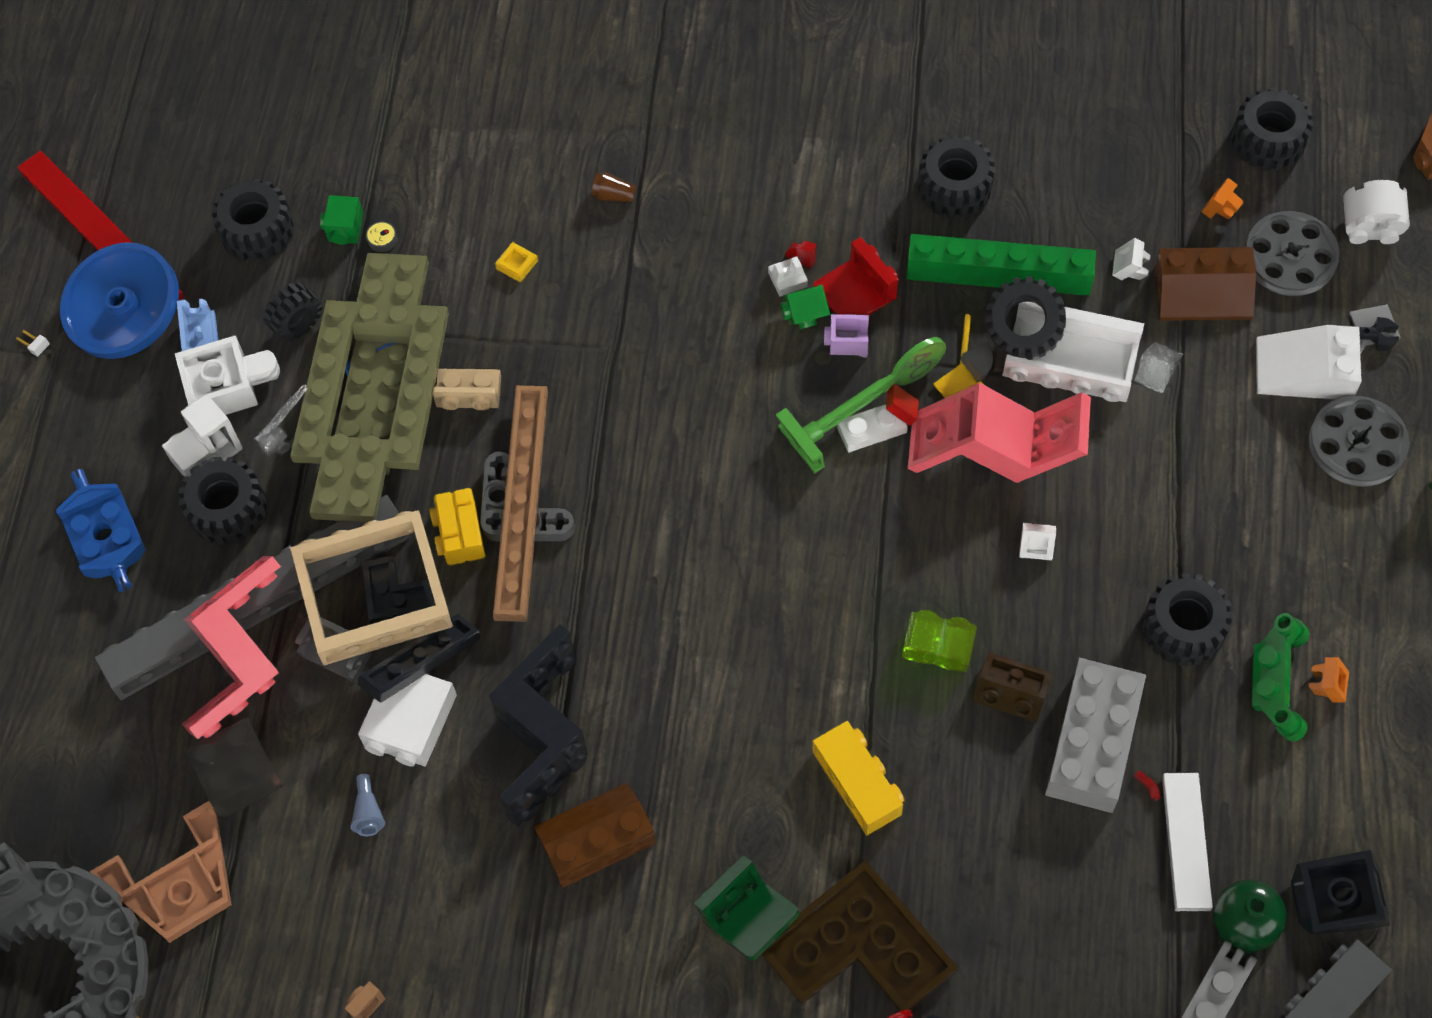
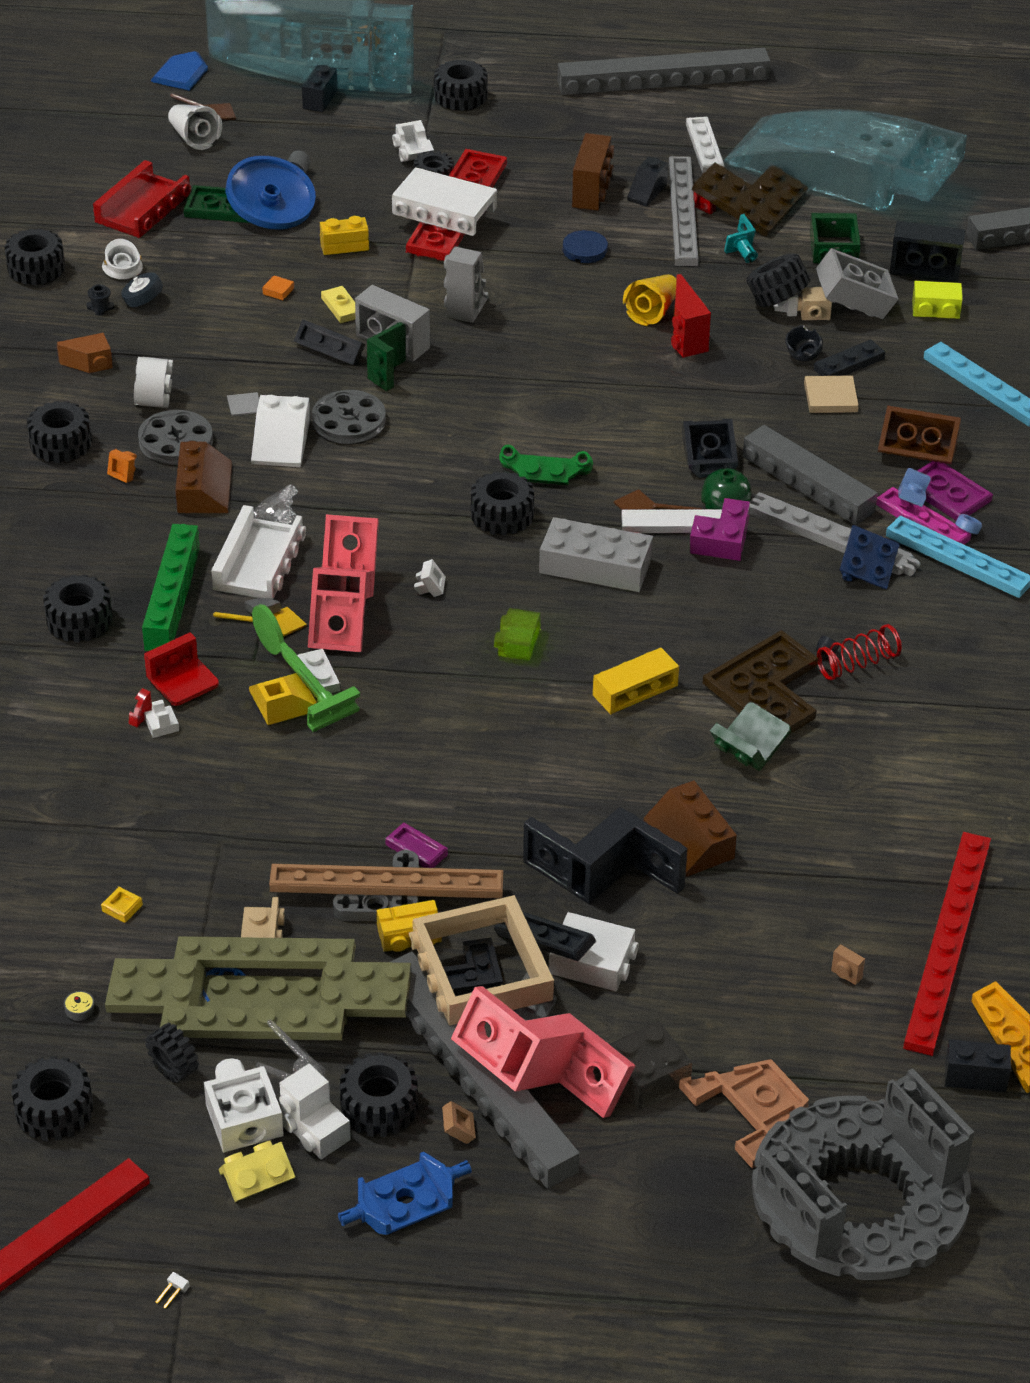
camera: 95 degrees left, 20 degrees down
blue dish [60,243,179,359] -> none
light blue hinge [177,299,218,351] -> none
green brick [320,195,364,245] -> none
sand blue cone [351,774,385,837] -> none
reddish brown cone [591,171,636,203] -> none
green brick [780,285,830,329] -> none
lavender window [824,314,869,358] -> none
red tile [886,384,919,426] -> none
dark brown bracket [973,652,1053,722] -> none
black tyre [986,276,1066,360] -> none
white tile [1112,238,1150,280] -> none
orange tile [1309,657,1349,702] -> none
black bar [1359,317,1399,351] -> none
none -> light yellow bracket [219,1140,295,1202]
none -> yellow slope [249,673,317,725]
none -> magenta tile [386,822,448,868]
none -> medium nougat plate [442,1101,476,1144]
none -> reddish brown piece [613,489,703,510]
none -> magenta brick [690,498,750,561]

